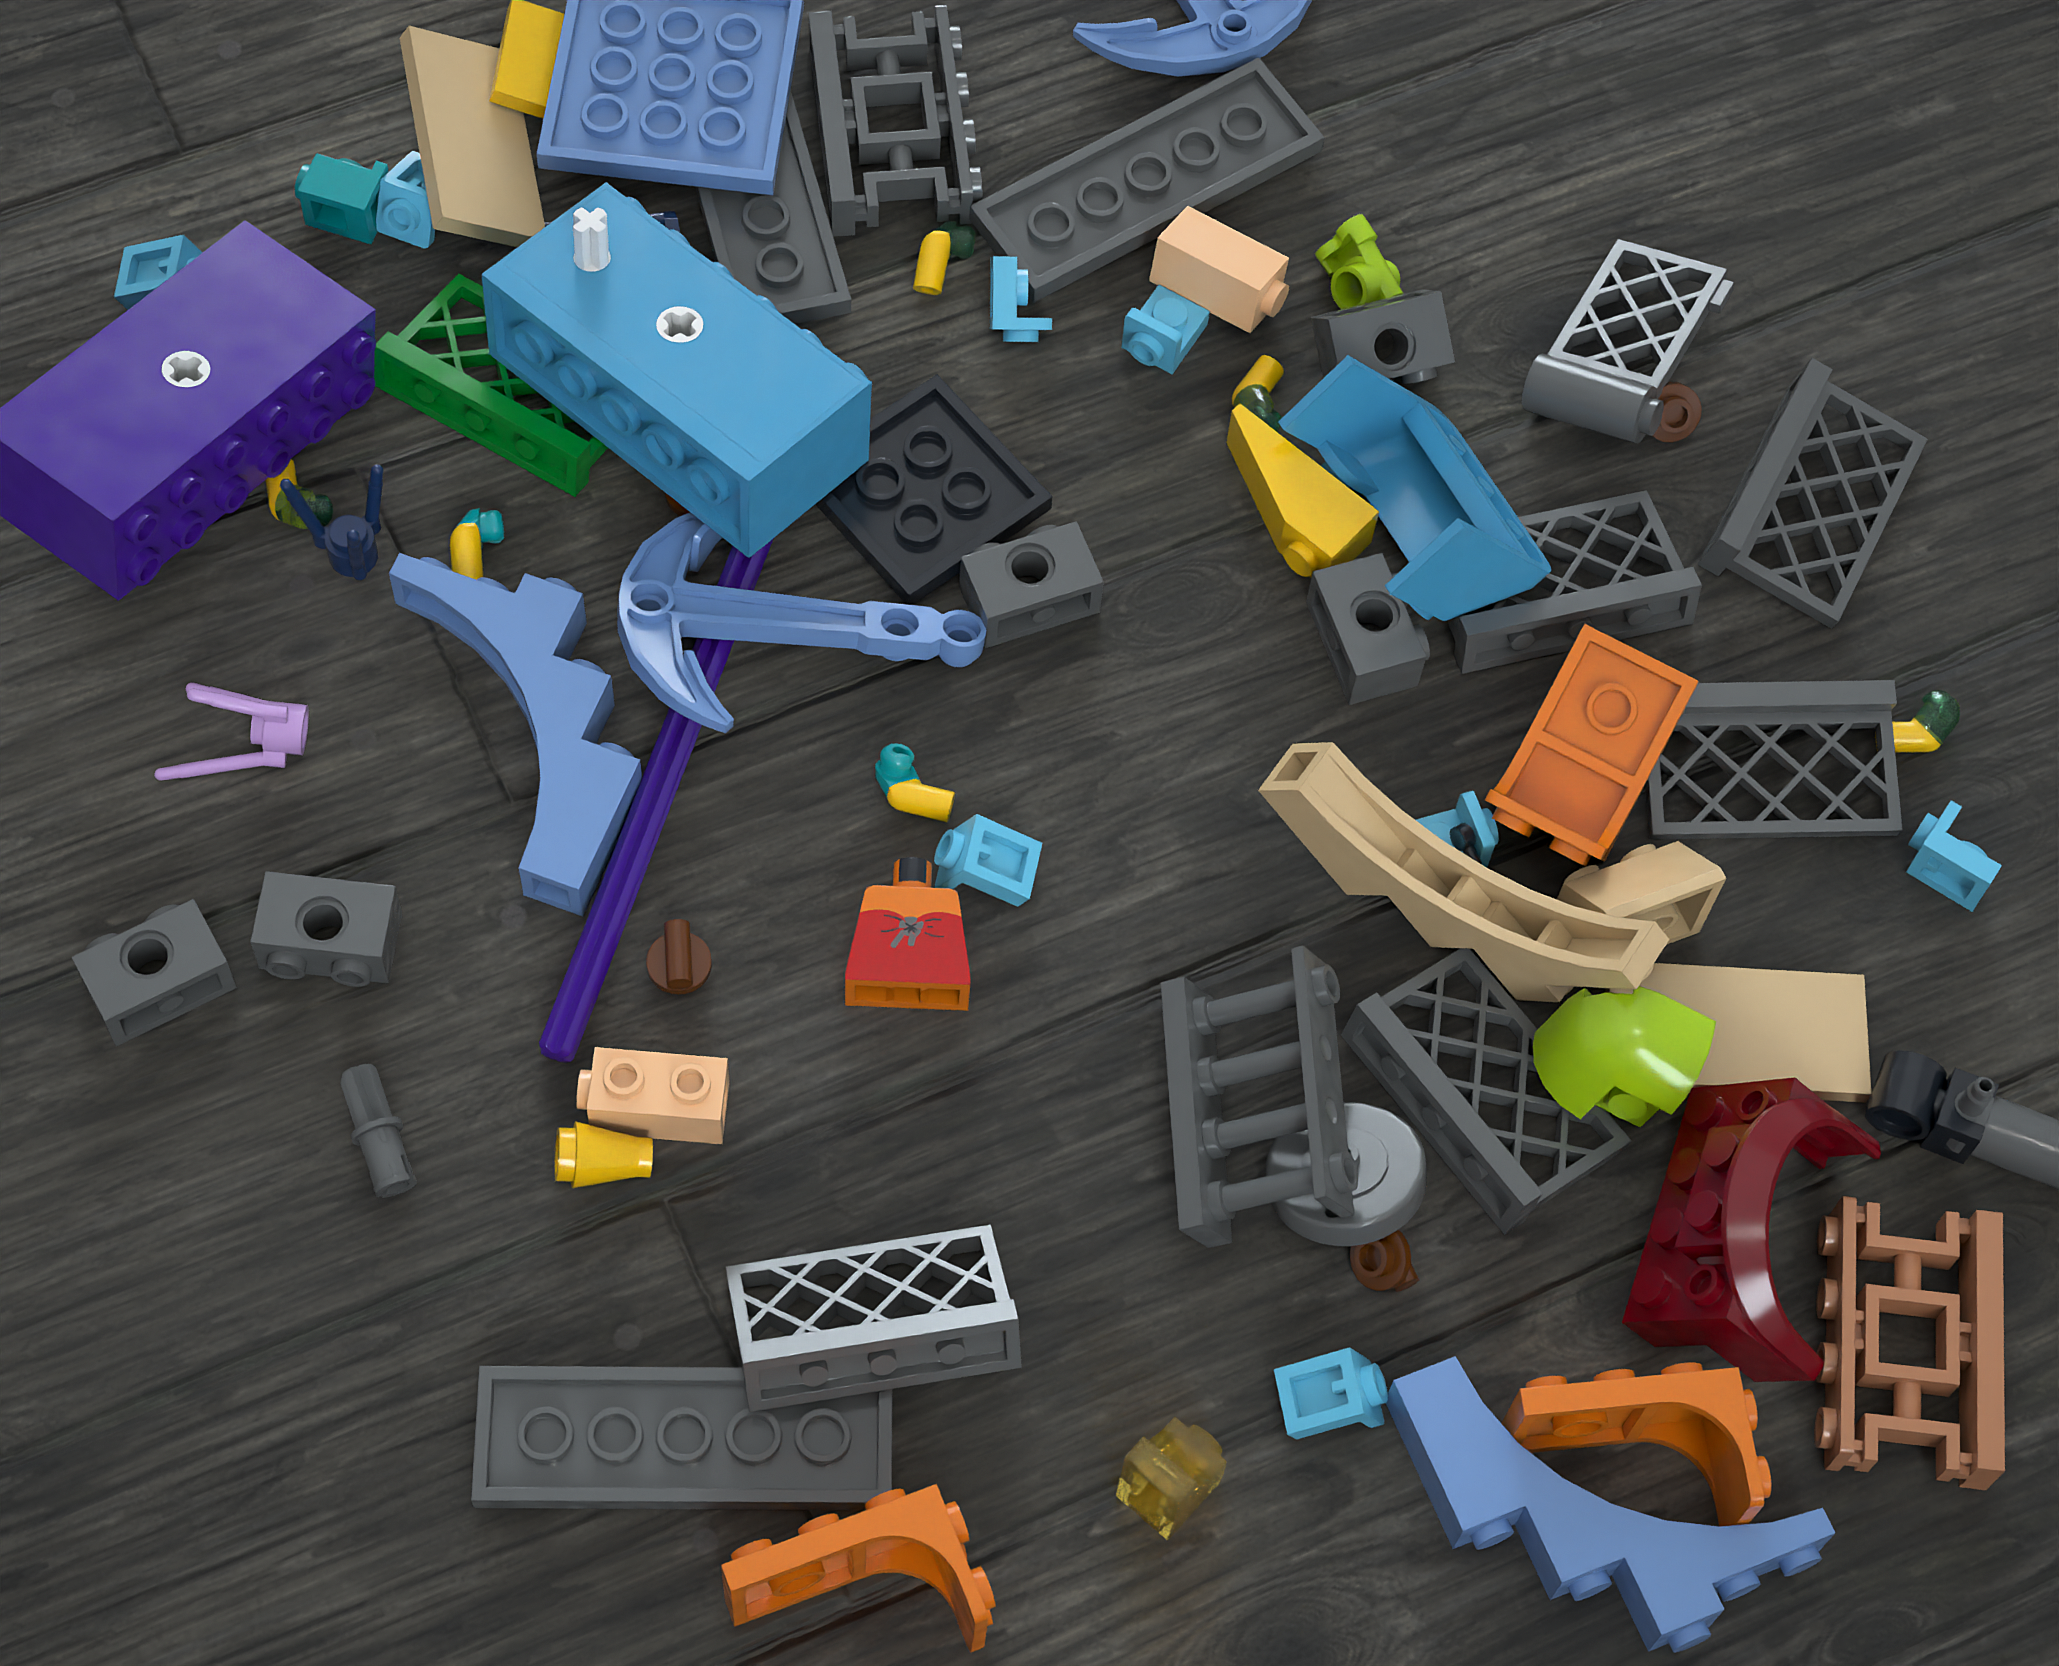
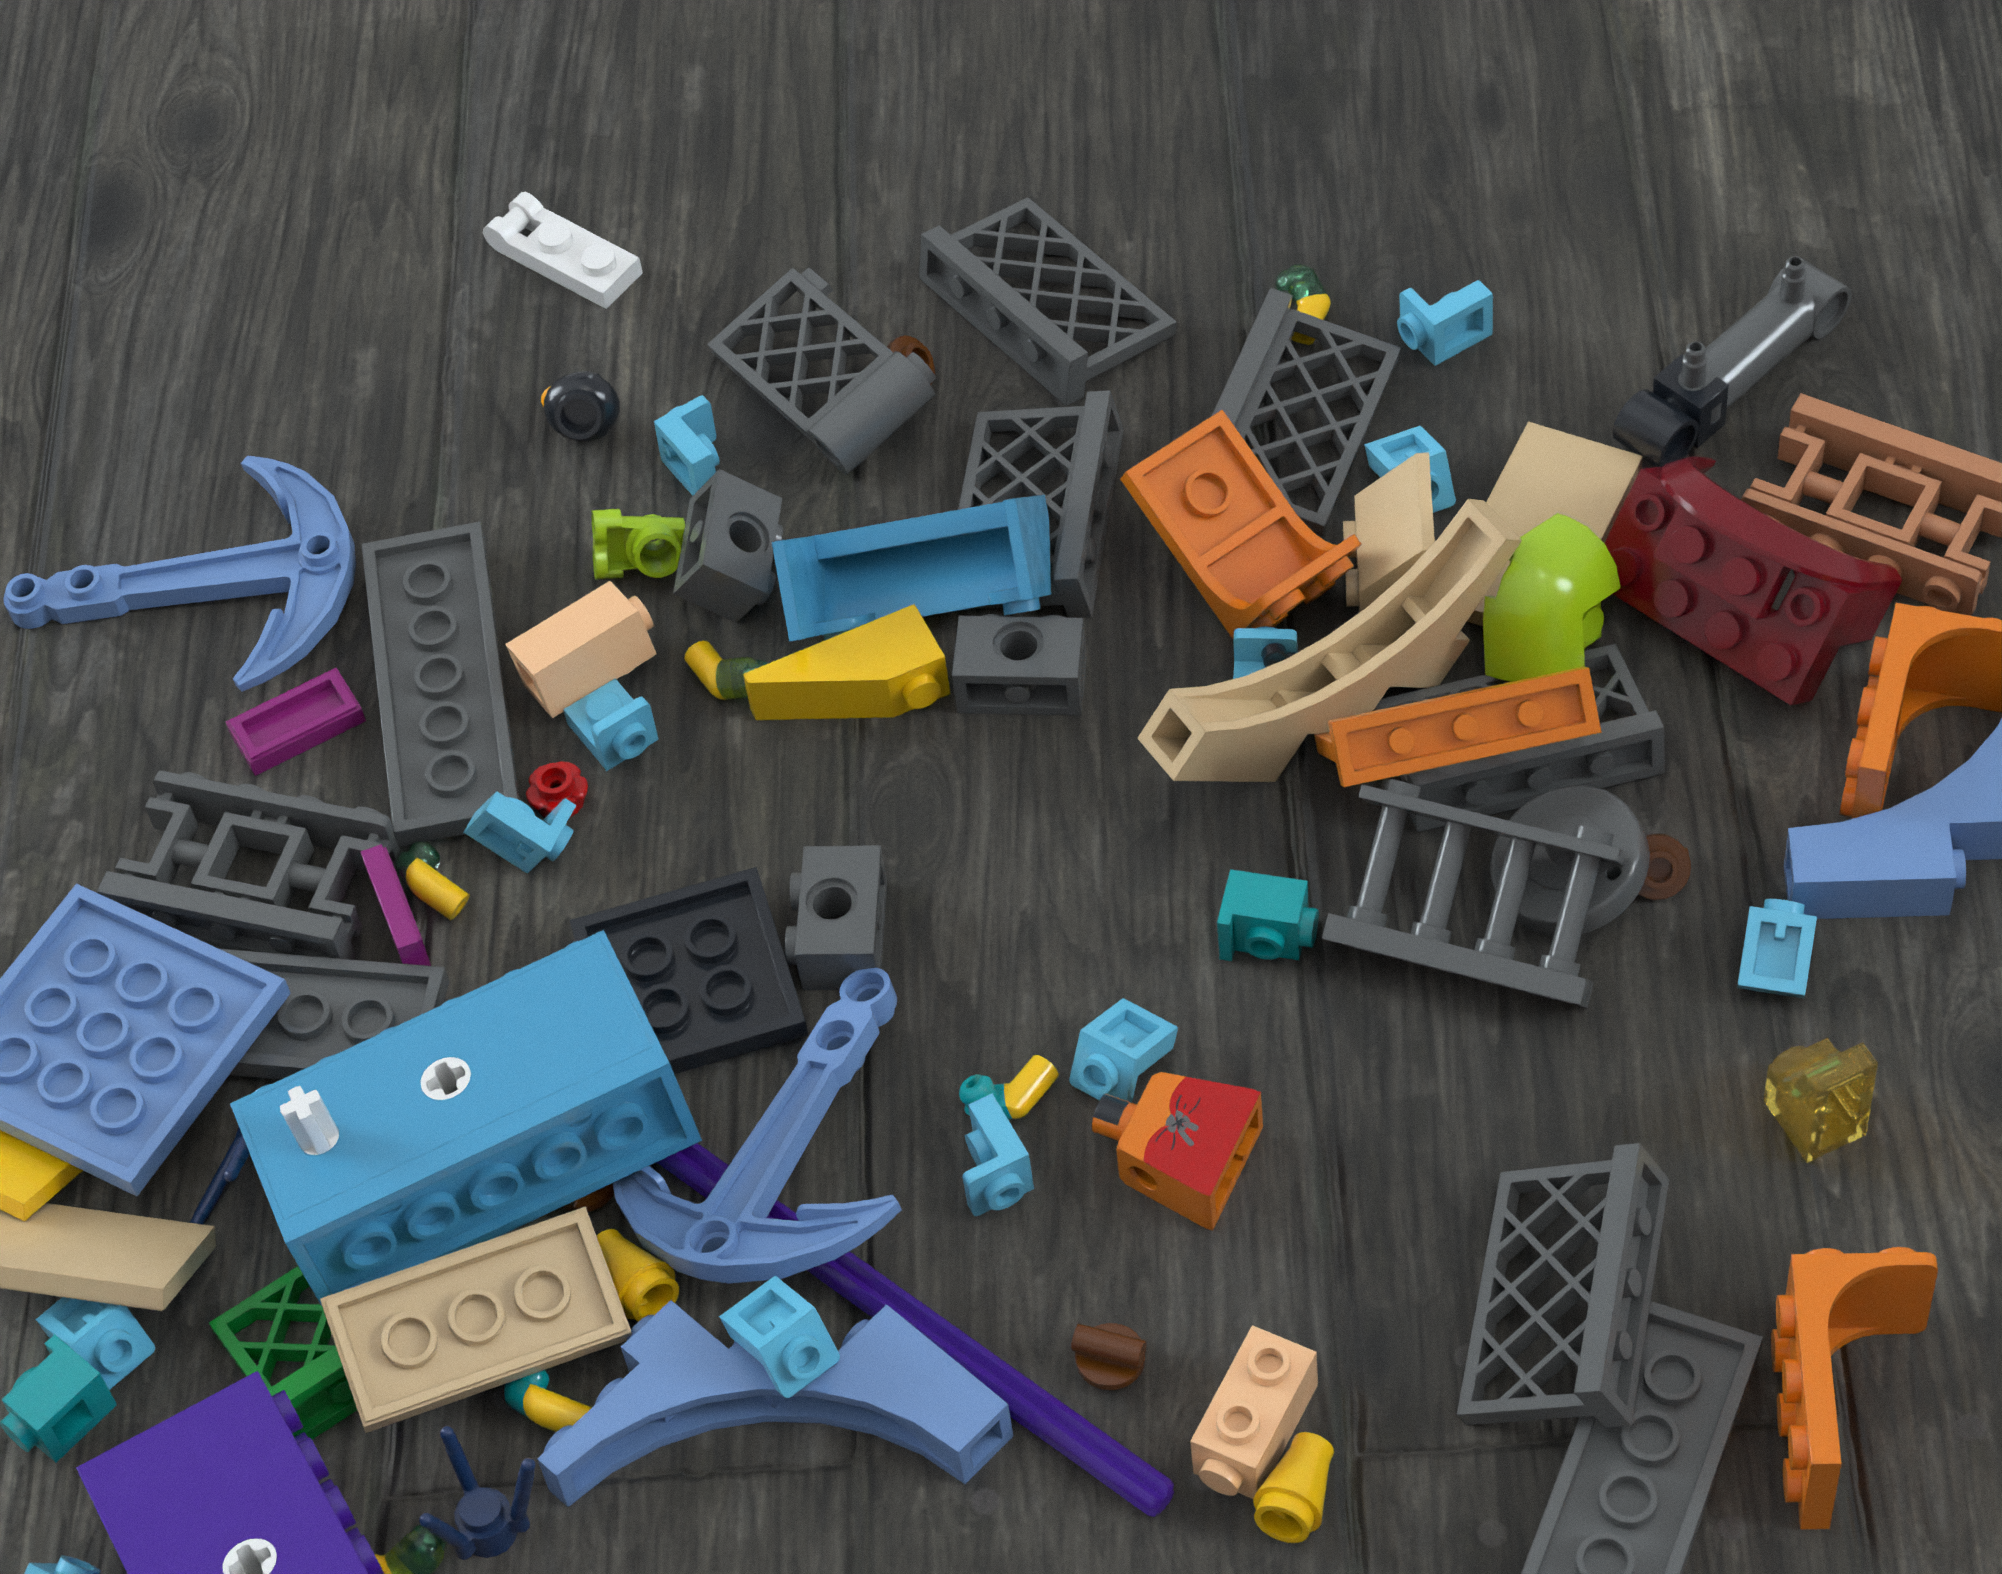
camera: 55 degrees left, 10 degrees down
none -> magenta tile [225,668,366,776]
none -> tan tile [320,1207,632,1433]
none -> magenta tile [361,844,431,966]
none -> white plate [483,192,643,309]
none -> red plate [526,761,588,817]
none -> black animal [541,371,620,441]
none -> yellow cone [596,1229,679,1322]
none -> medium azure bracket [654,395,720,496]
none -> medium azure bracket [719,1276,840,1398]
none -> medium azure bracket [962,1093,1034,1216]
none -> teal brick [1217,869,1319,961]
none -> orange fence [1314,667,1602,787]
none -> medium azure bracket [1364,426,1456,513]

